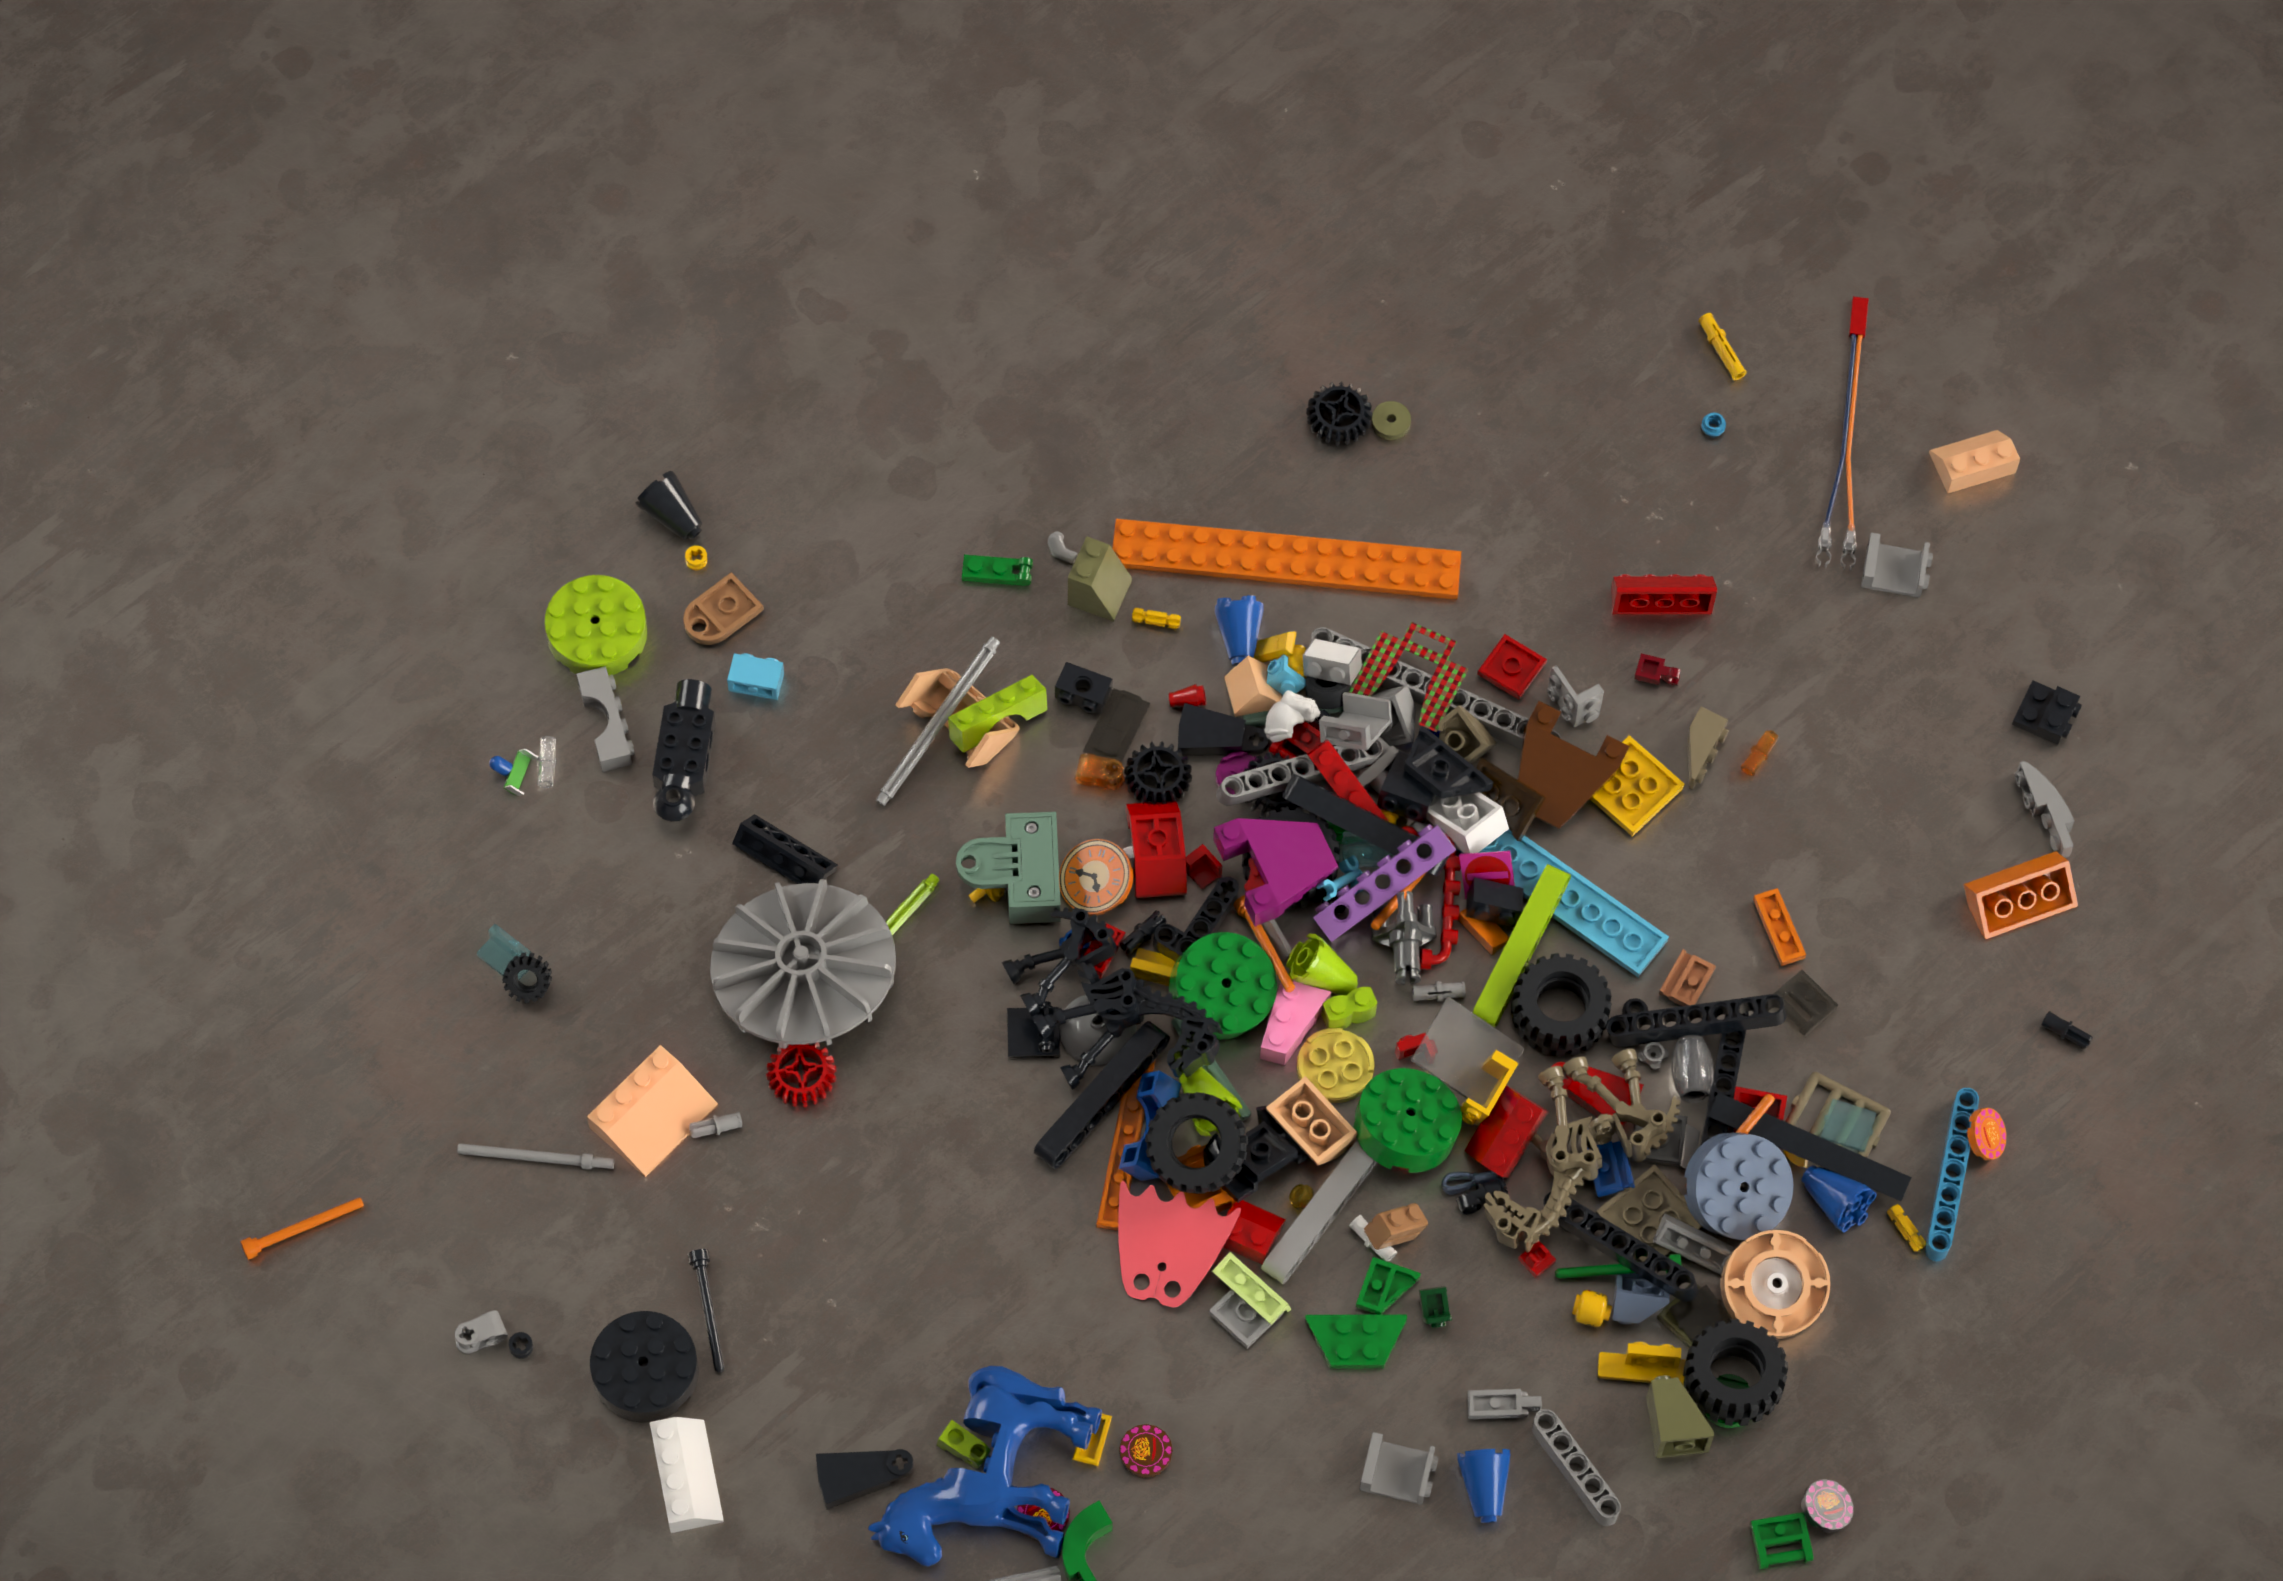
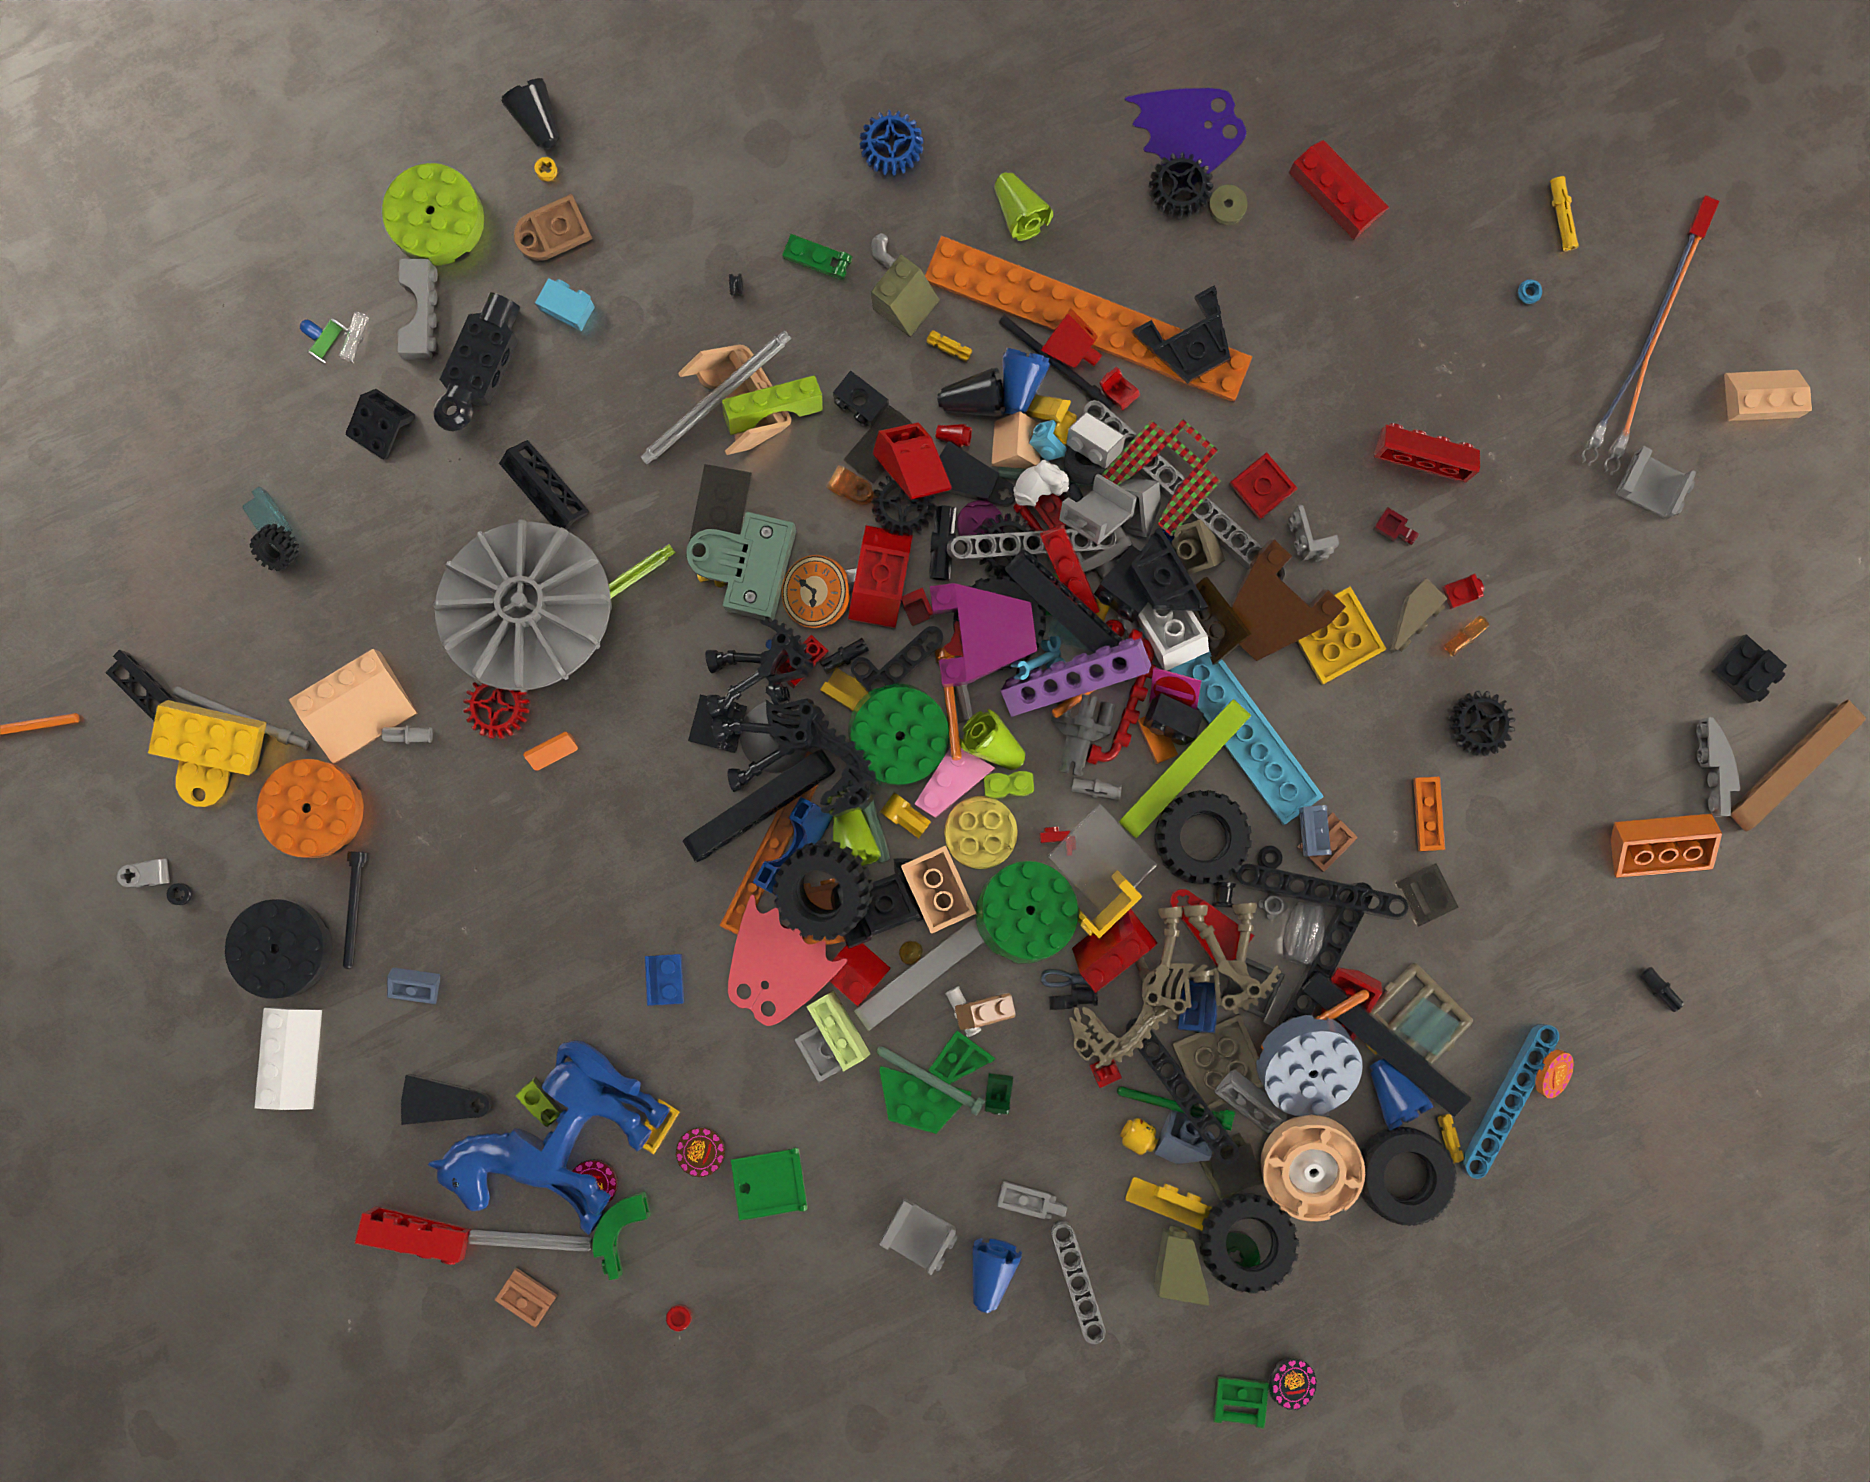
camera: 20 degrees right, 20 degrees up
none -> black fence [105,649,178,721]
none -> yellow brick [148,700,267,807]
none -> orange piece [257,759,364,858]
none -> black bracket [345,389,415,459]
none -> sand blue slope [387,968,440,1004]
none -> orange slope [523,731,578,771]
none -> blue plate [645,954,684,1006]
none -> clear smoke tile [686,464,752,558]
none -> black bush [729,273,743,296]
none -> green container [730,1147,807,1221]
none -> blue gear [859,110,924,176]
none -> red slope [873,422,952,500]
none -> sand green bar [877,1047,985,1116]
none -> yellow piece [880,792,931,839]
none -> black piece [929,505,957,581]
none -> black cone [937,367,1004,417]
none -> lime cone [994,173,1053,241]
none -> black bar [999,315,1115,411]
none -> red torso [1041,309,1102,368]
none -> red bracket [1099,367,1140,410]
none -> dark purple piece [1125,88,1247,192]
none -> black wing [1132,285,1231,383]
none -> black bush [1212,882,1236,908]
none -> red slope [1289,140,1389,240]
none -> sand blue hinge [1299,805,1332,857]
none -> black tyre [1361,1126,1457,1226]
none -> red bracket [1442,574,1484,609]
none -> black gear [1448,691,1516,757]
none -> medium nougat beam [1730,699,1866,832]

